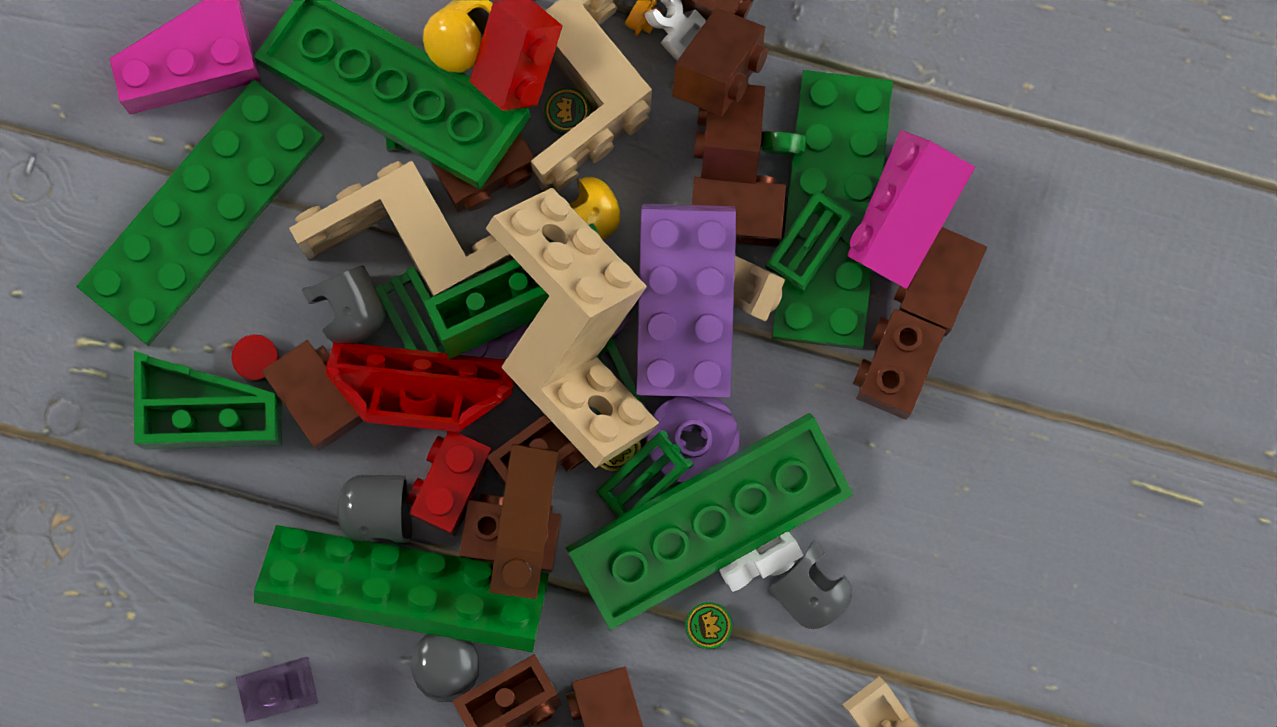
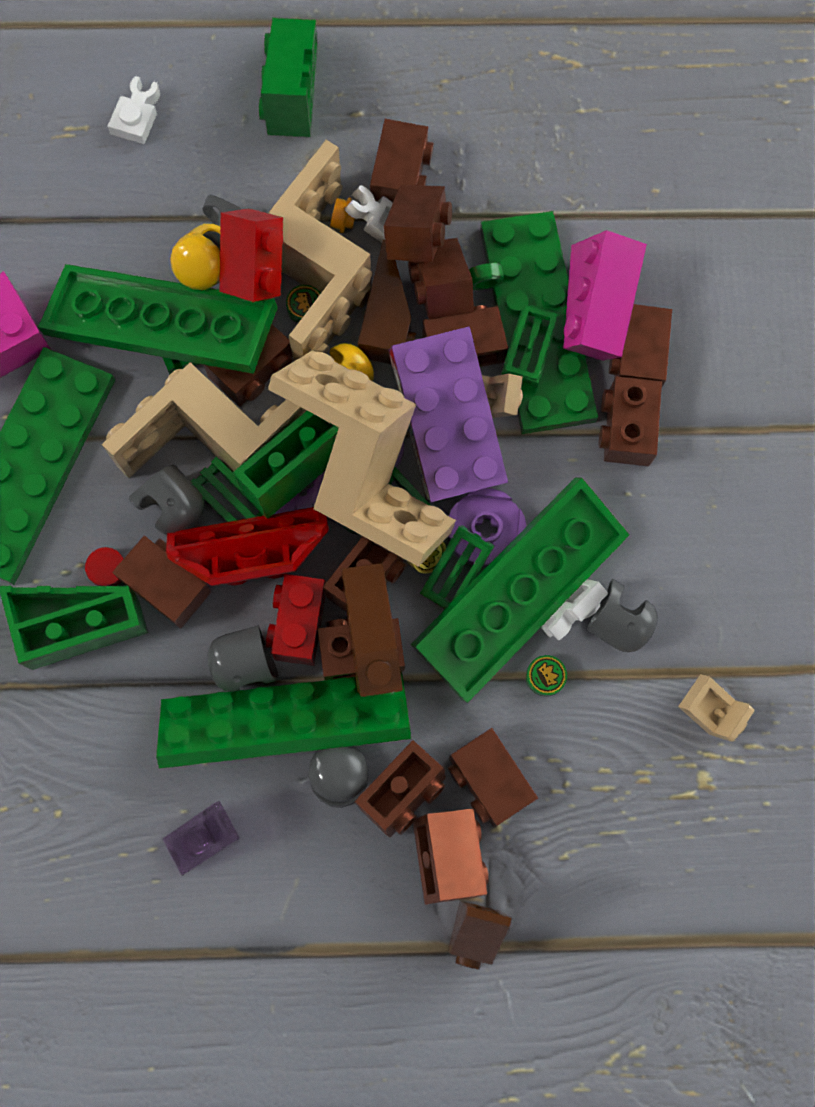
camera: 20 degrees left, 5 degrees down
none -> reddish brown slope [358,239,417,365]

